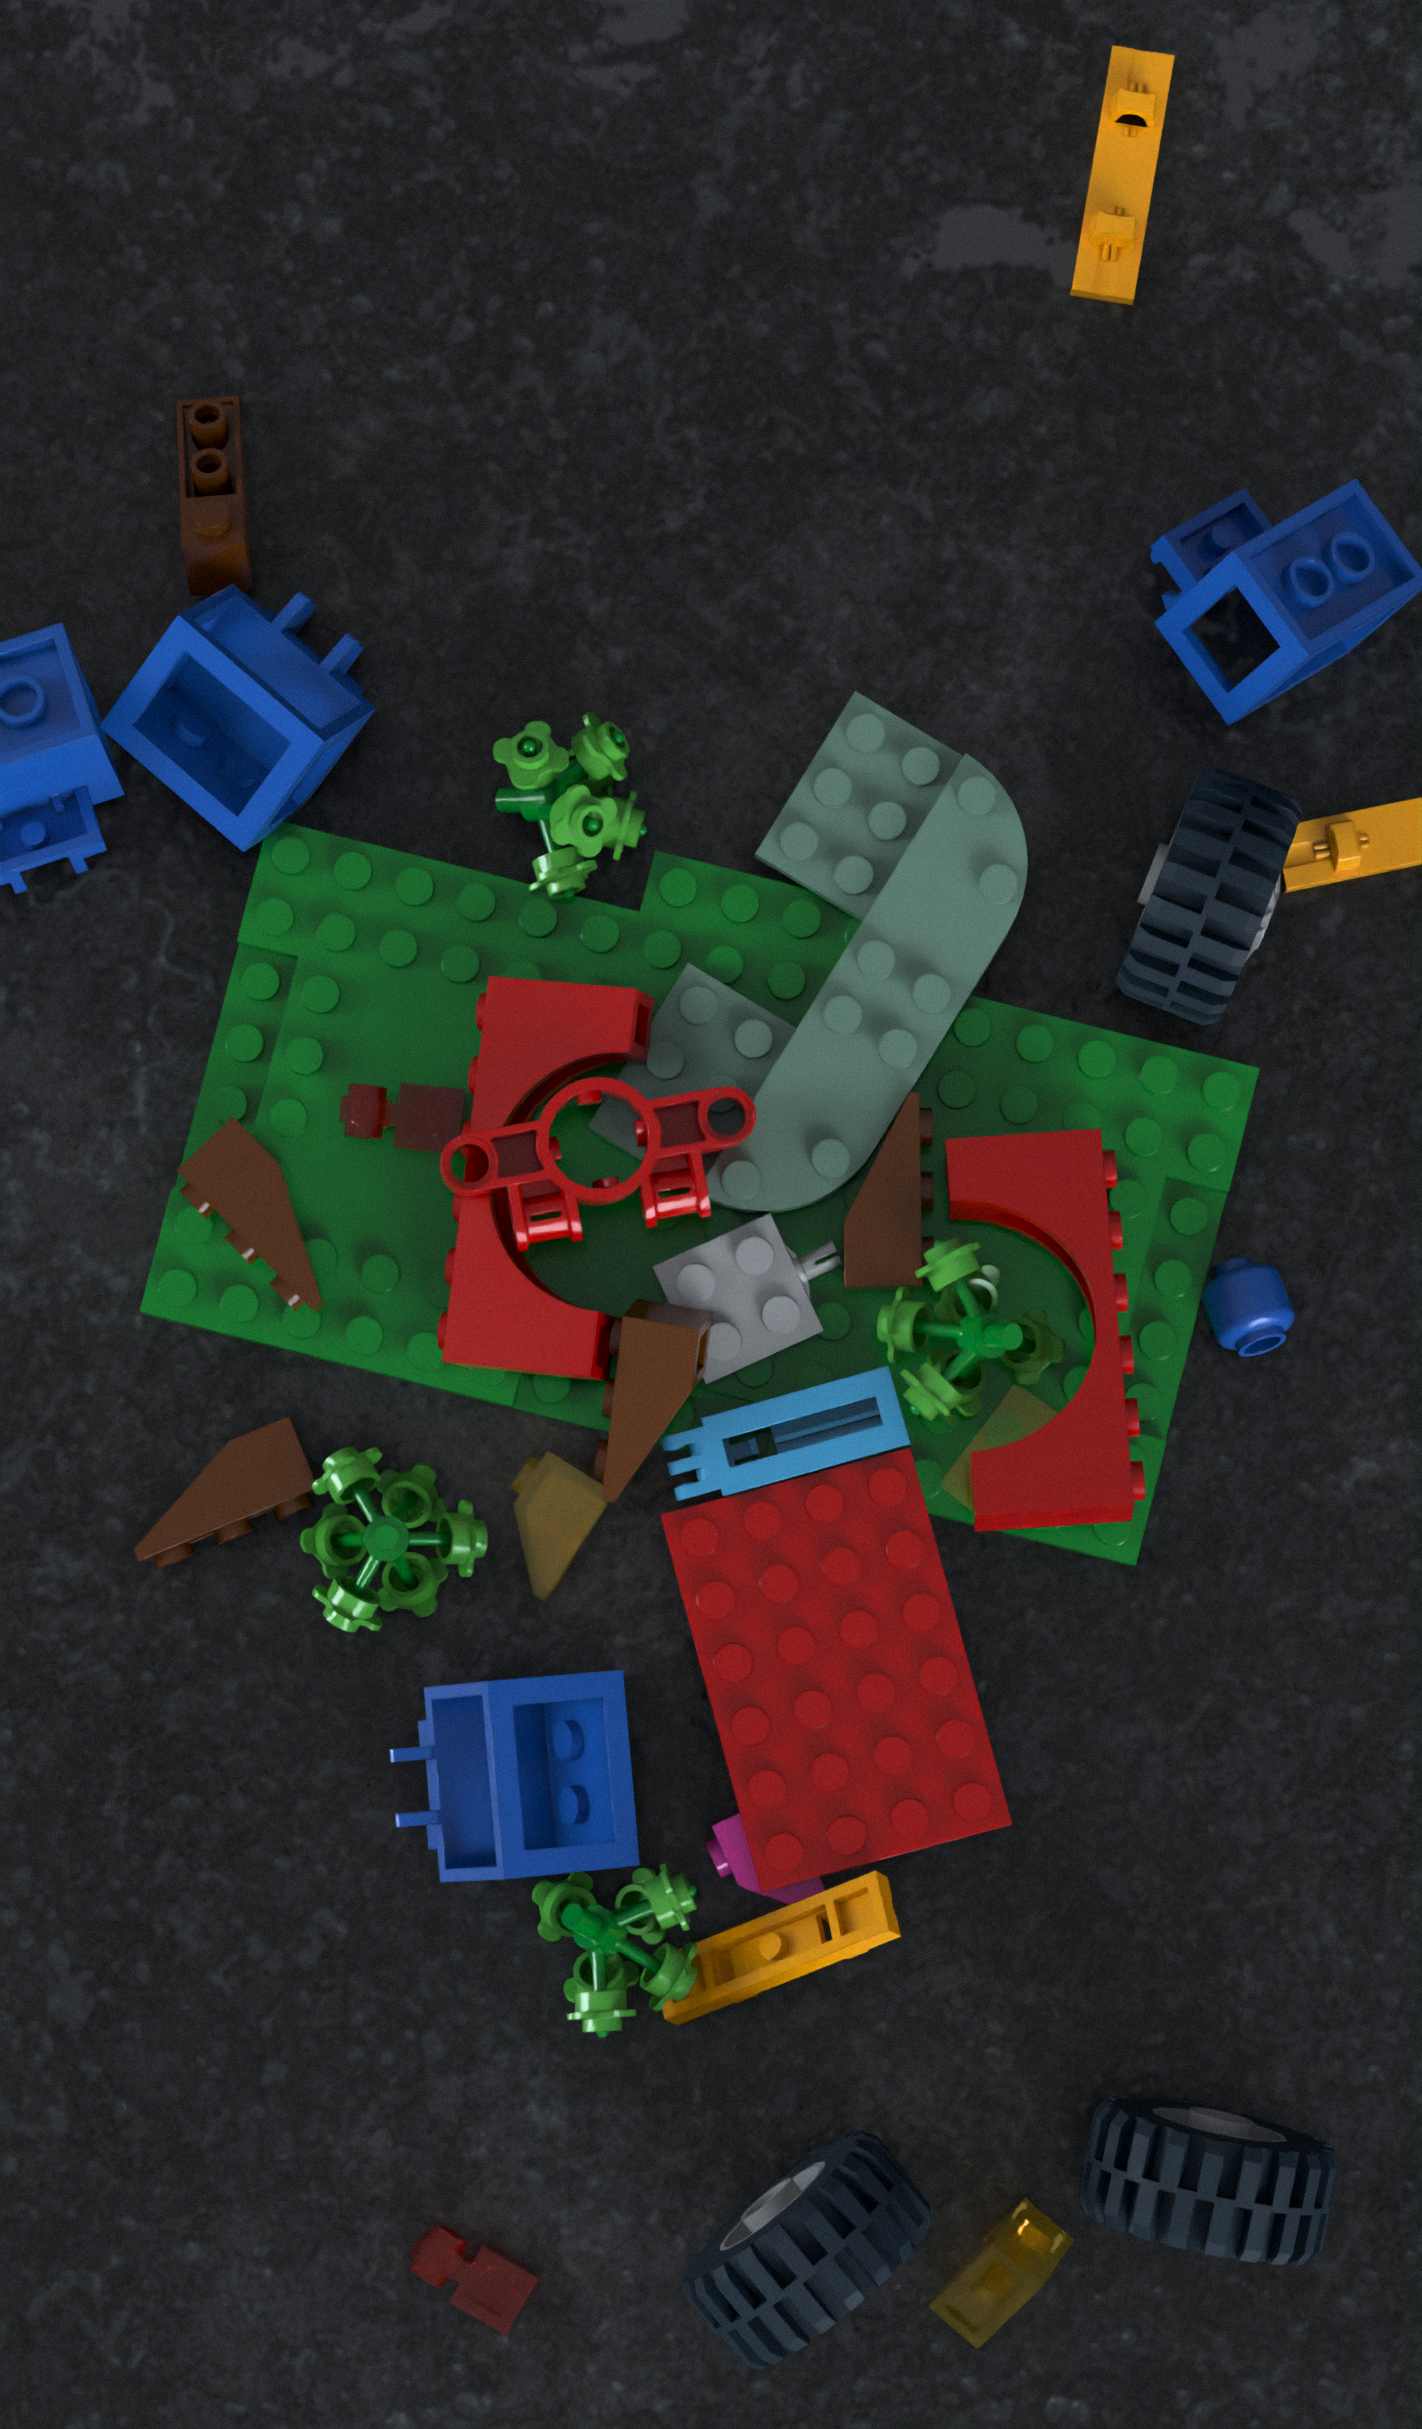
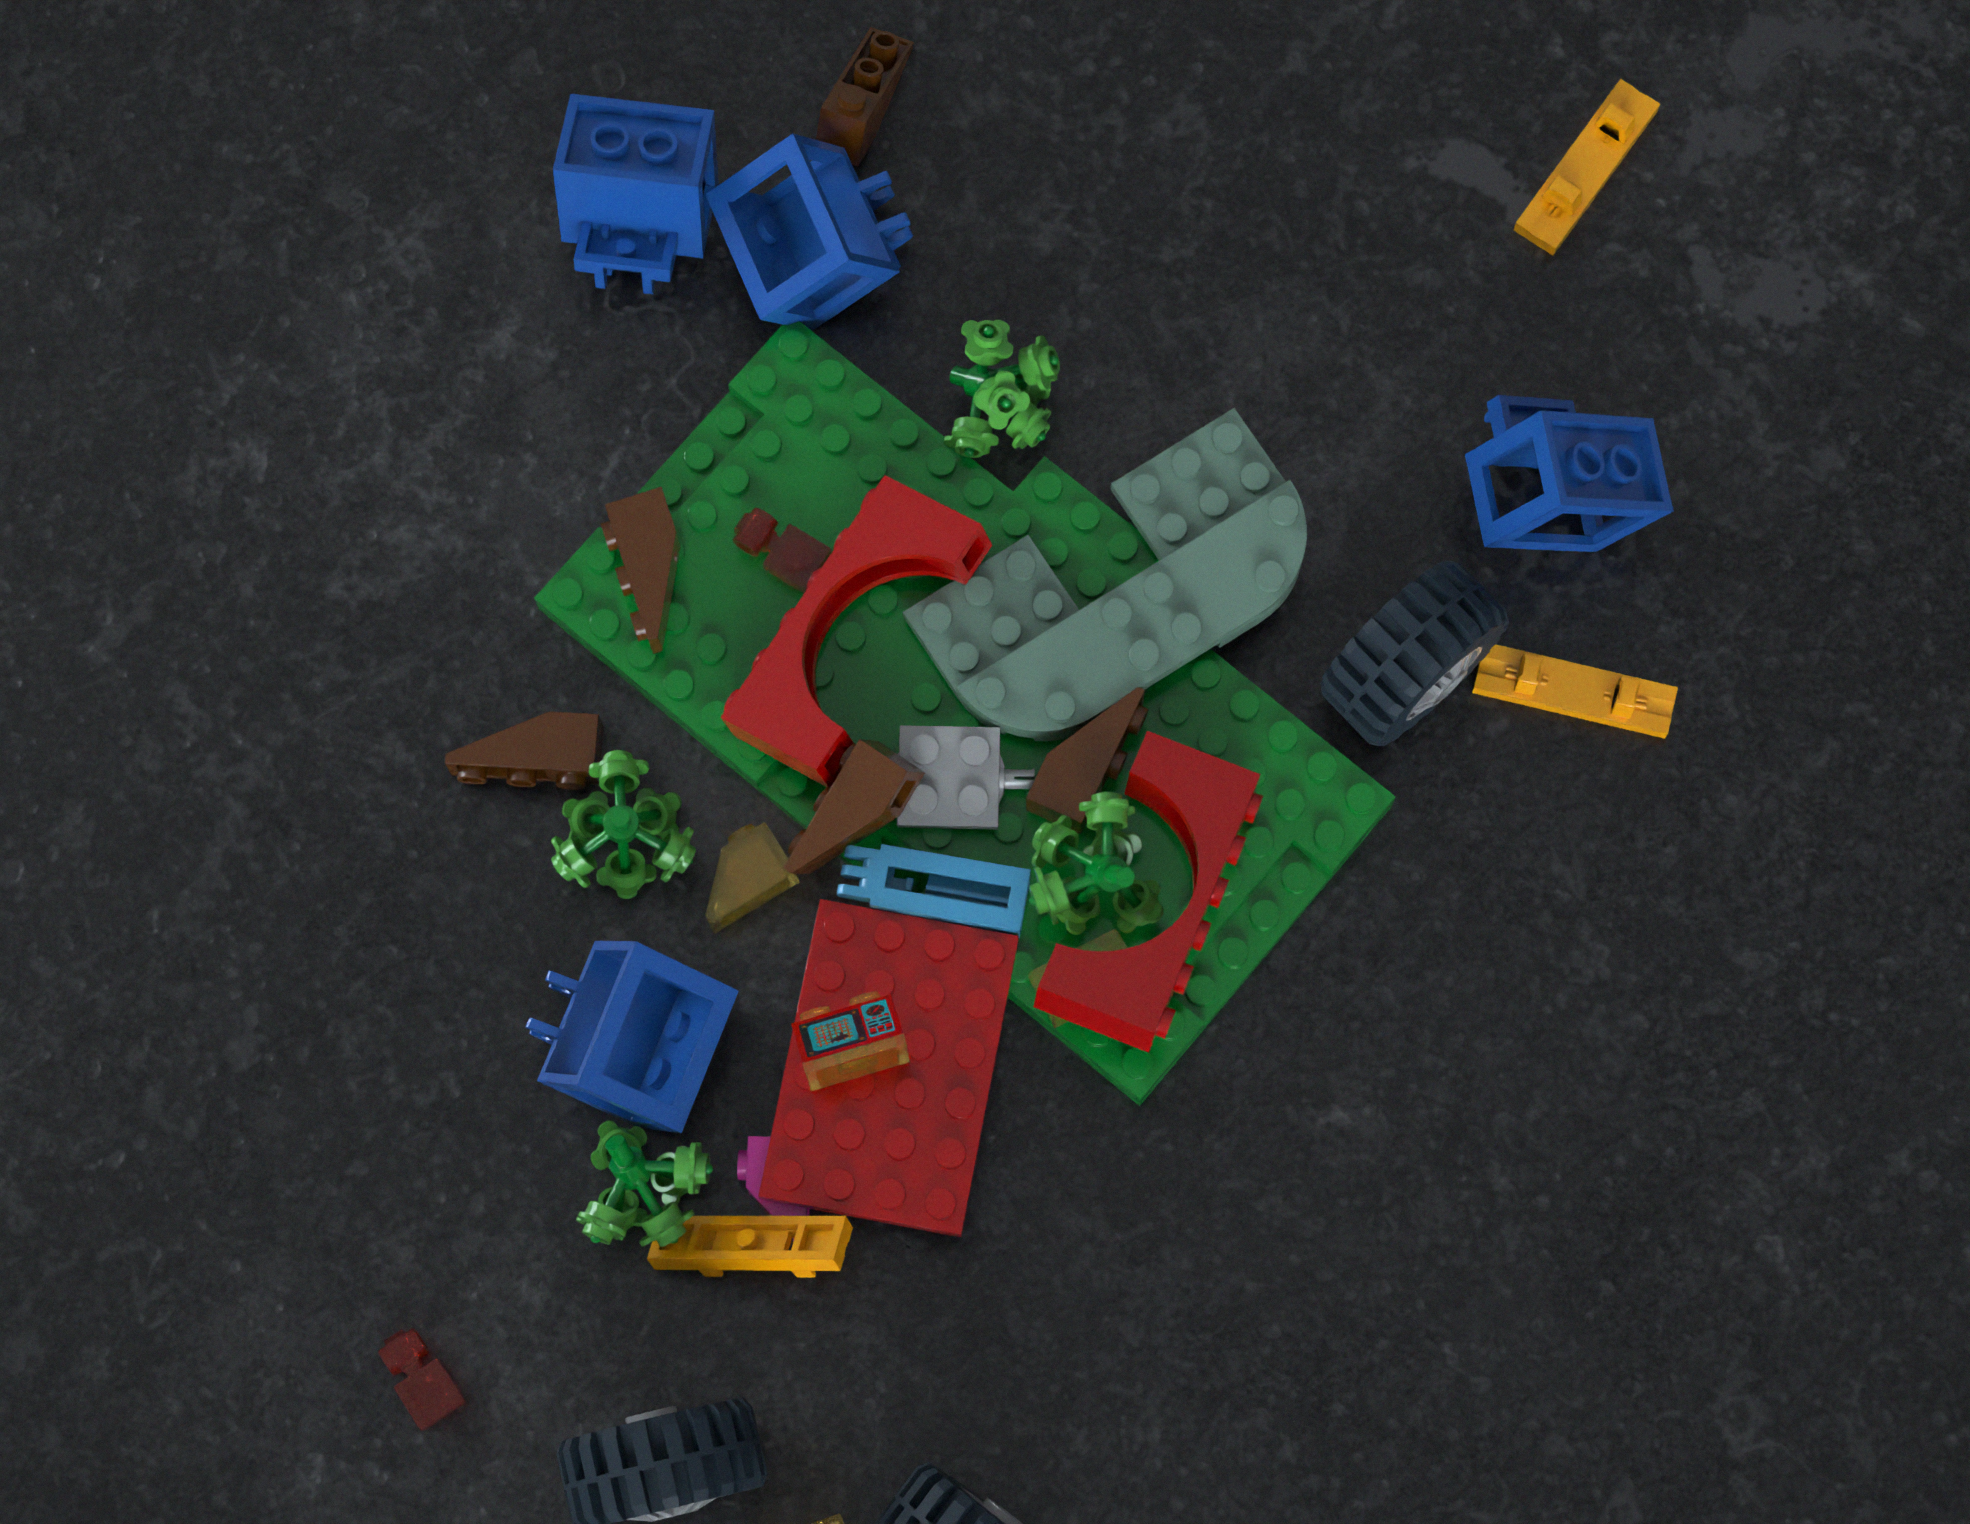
camera: 25 degrees right, 10 degrees down
red piece [439,1077,756,1252] -> none
blue head [1201,1257,1295,1357] -> none
none -> slope [791,991,910,1091]

